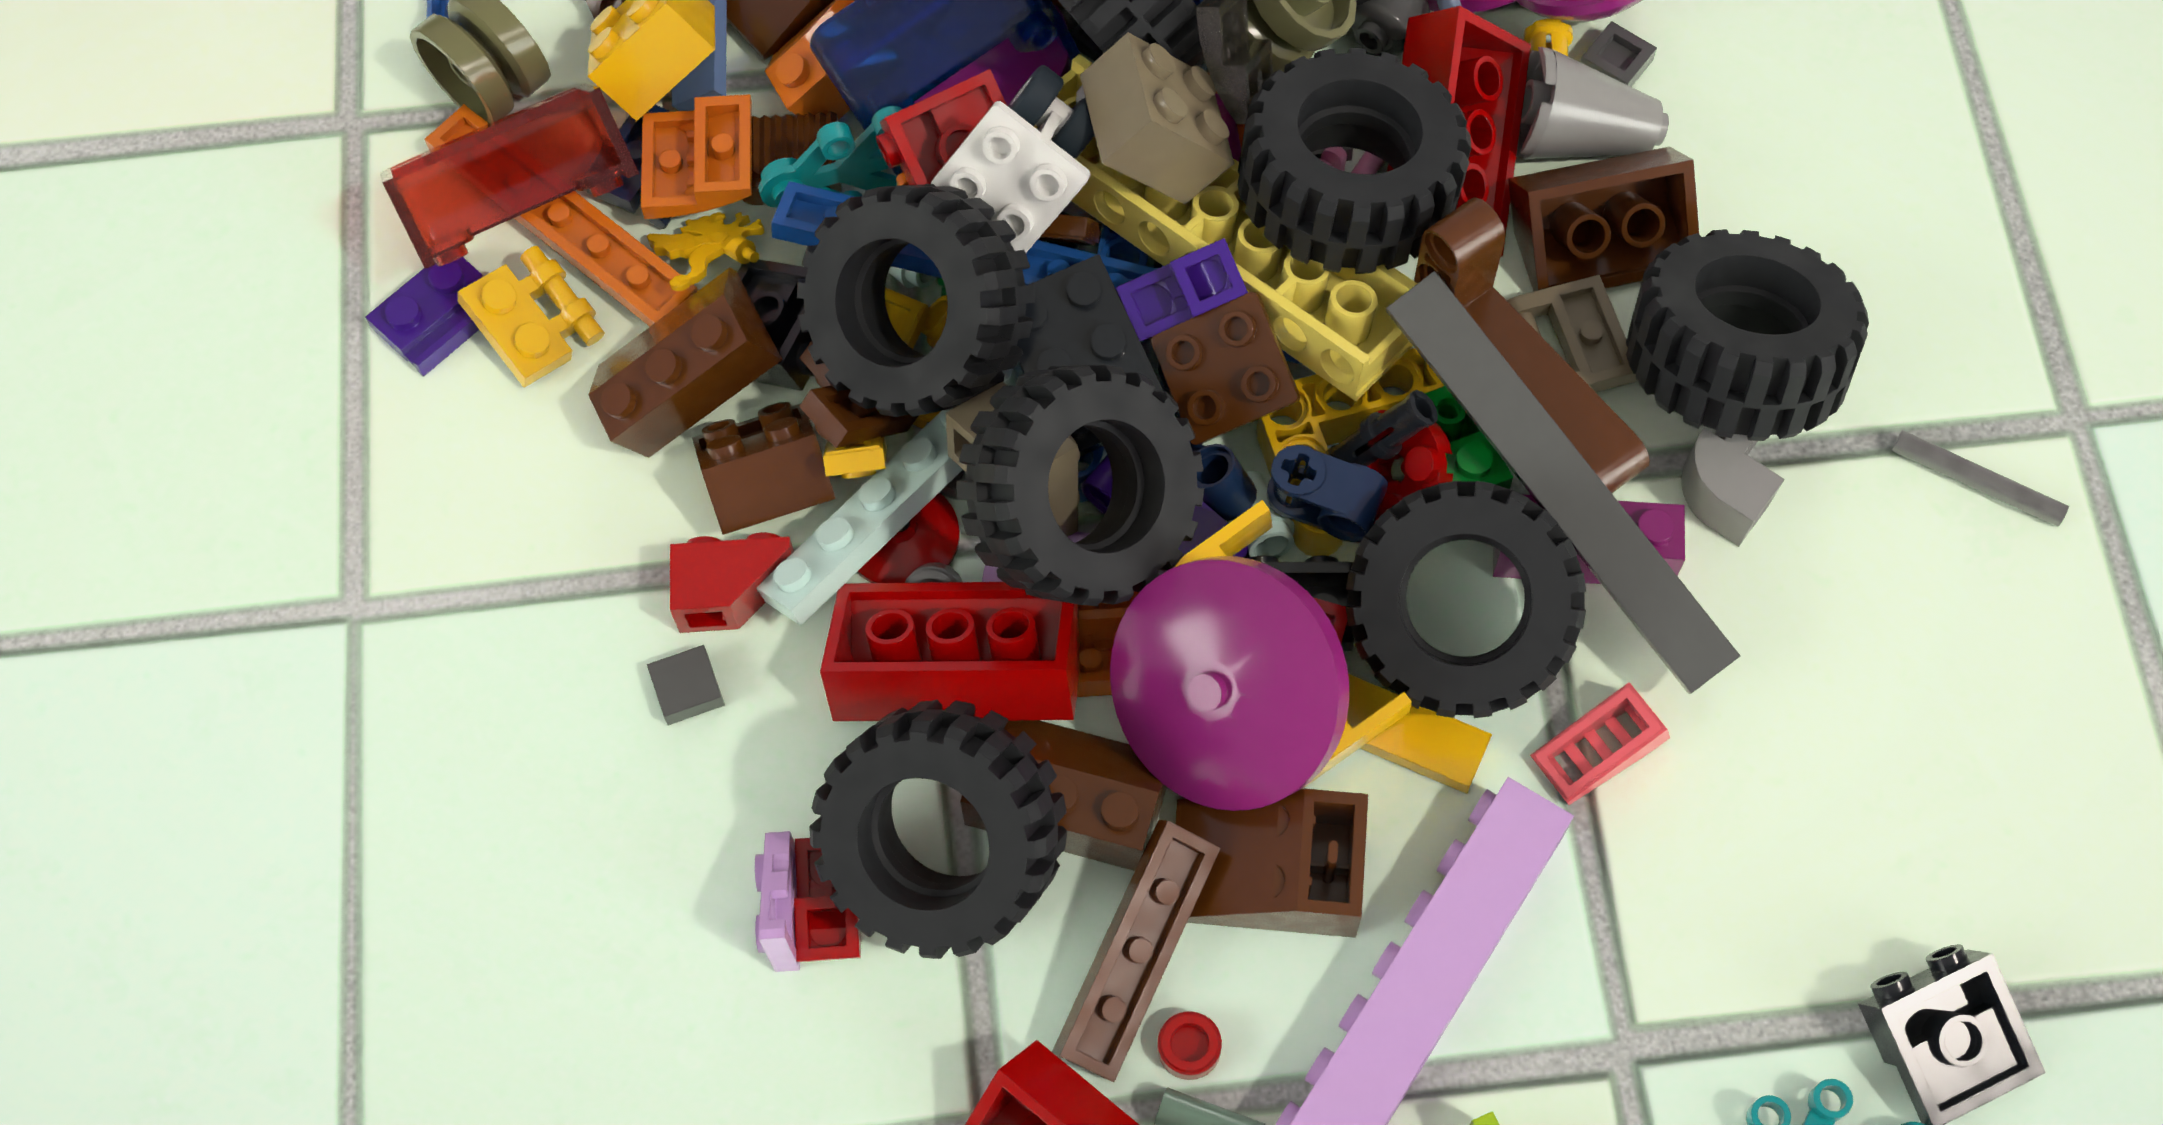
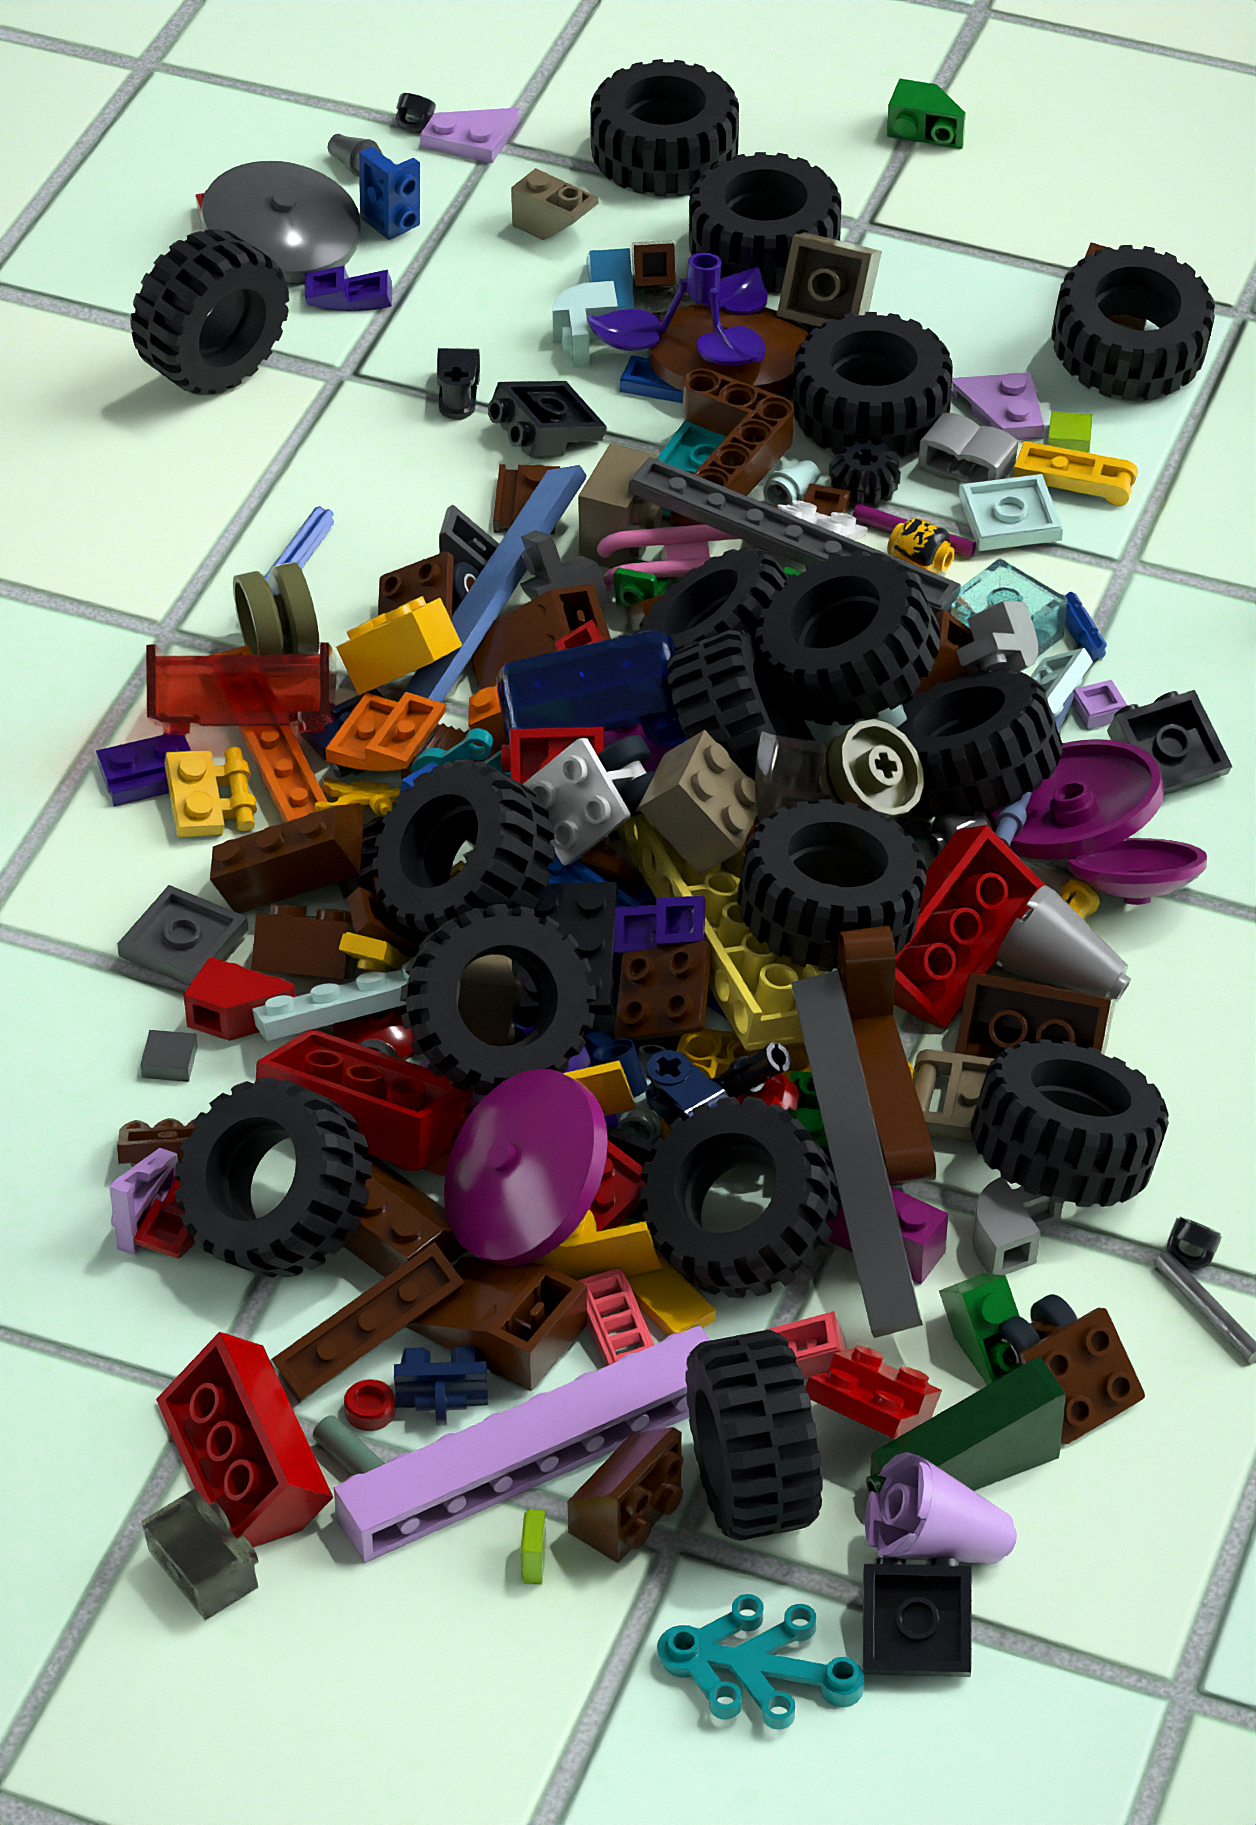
camera: 25 degrees right, 20 degrees down
dark grey tile [1580,21,1657,87] -> none
none -> dark grey plate [117,885,248,986]
none -> reddish brown plate [117,1118,196,1167]
none -> dark blue hips [394,1346,488,1426]
none -> reddish brown slope [567,1427,684,1563]
none -> coral slope [578,1268,654,1366]
none -> black tyre [685,1330,823,1541]
none -> red plate [805,1345,942,1439]
none -> lavender cone [864,1452,1017,1564]
none -> dark green slope [866,1357,1066,1495]
none -> green slope [939,1273,1020,1385]
none -> reddish brown plate [993,1294,1145,1444]
none -> black tile [1166,1216,1222,1269]

